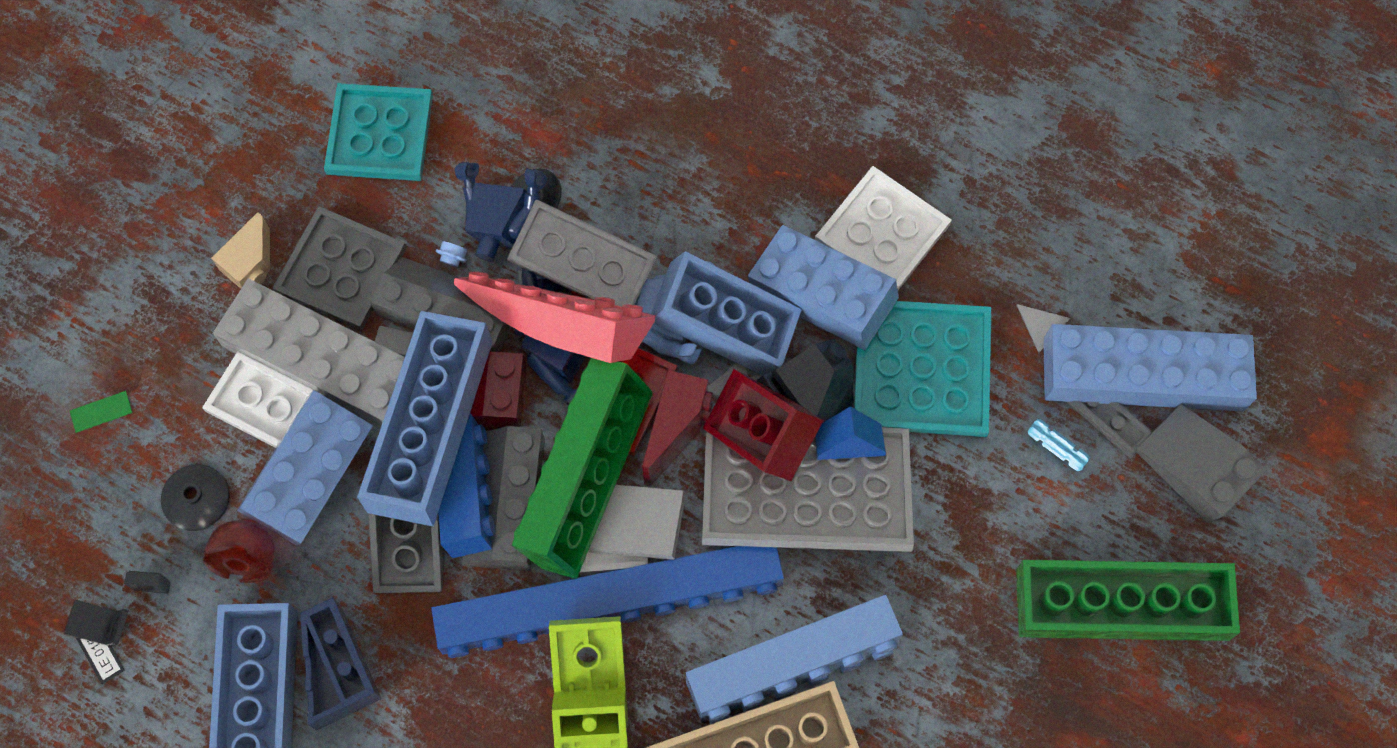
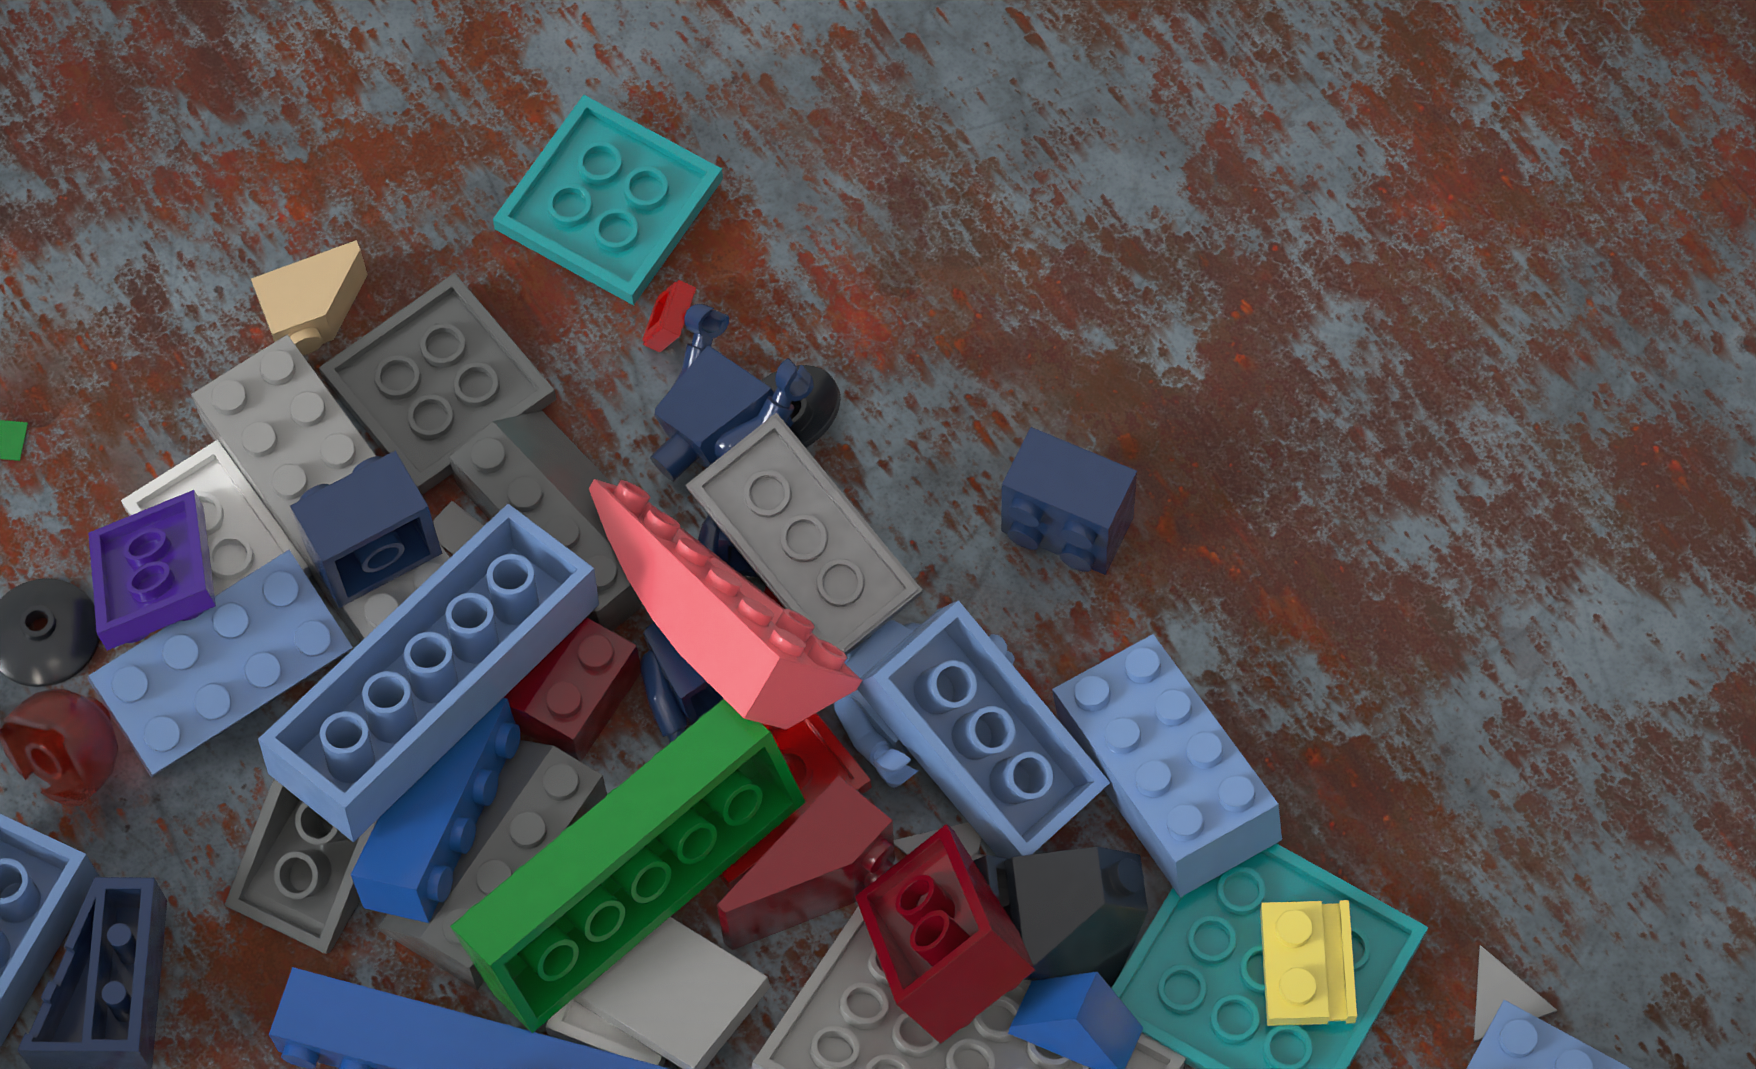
camera: 30 degrees right, 5 degrees down
light blue plate [436,241,467,267] -> none
white plate [815,166,952,290] -> none
none -> dark purple plate [88,490,216,651]
none -> dark blue brick [290,450,443,608]
none -> red tile [642,280,696,353]
none -> dark blue brick [1001,427,1137,575]
none -> light yellow plate [1260,900,1357,1026]

